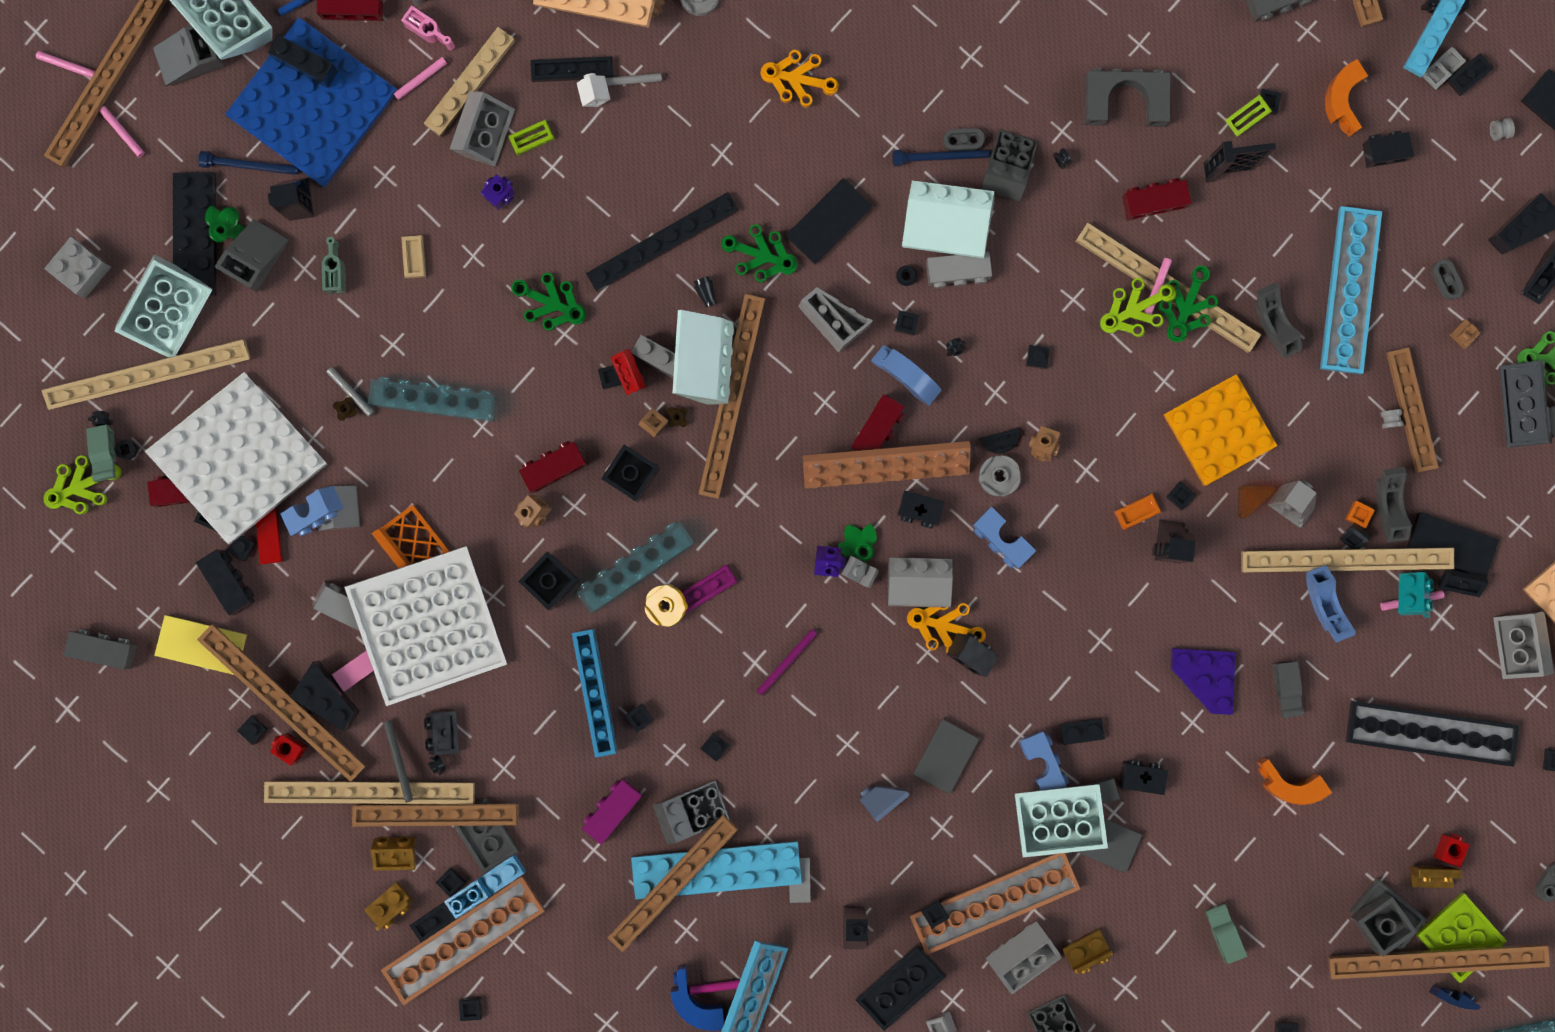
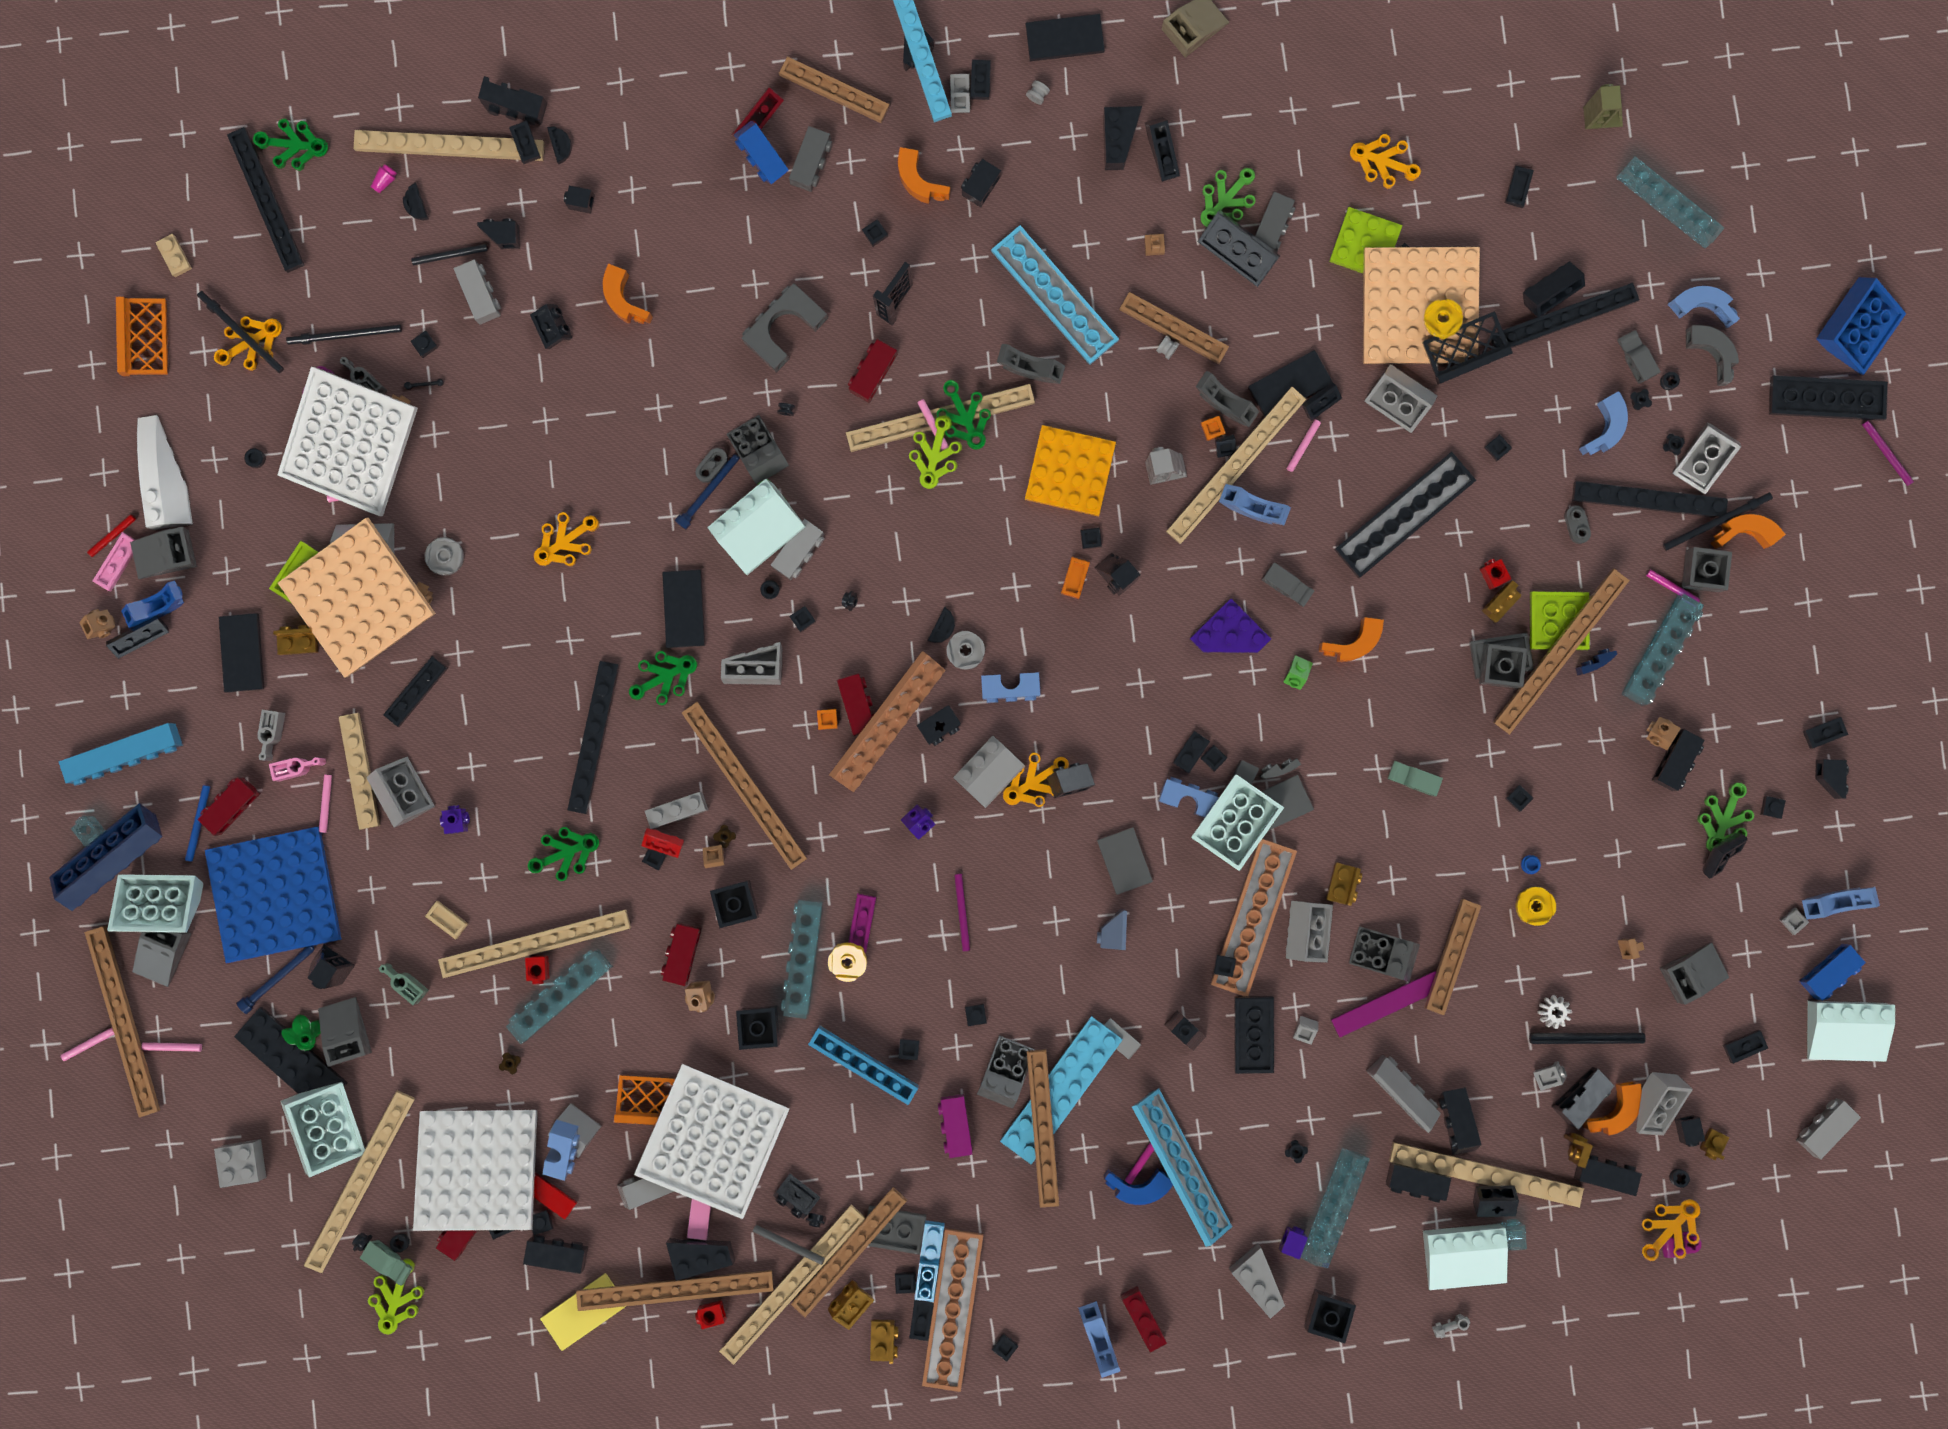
camera: 45 degrees left, 0 degrees up
dark grey brick [63,628,137,670] -> none
black plate [237,715,268,745] -> none
black brick [268,35,338,88] -> none
light grey bar [326,367,375,417] -> none
lime tile [508,119,555,156] -> none
white brick [577,73,611,107] -> none
light grey bar [605,73,662,86] -> none
light aqua slope [672,310,734,405] -> none
black cone [693,276,717,308] -> none
green plate [837,524,877,562] -> none
light grey bracket [842,556,879,588] -> none
medium blue arch [871,345,941,406] -> none
black plate [1026,345,1050,369] -> none
medium nougat brick [1029,426,1061,462] -> none
black brick [1119,759,1168,795] -> none
lime tile [1225,95,1272,137] -> none
clear orange slope [1238,486,1276,519] -> none
teal bracket [1398,572,1434,618] -> none
dark grey plate [1431,260,1464,300] -> none
none -> tan plate [438,910,631,978]
none -> red brick [525,956,550,984]
none -> orange plate [817,709,838,730]
none -> black tile [1200,745,1227,772]
none -> dark grey slope [1259,758,1301,779]
none -> bright green bracket [1284,655,1313,690]

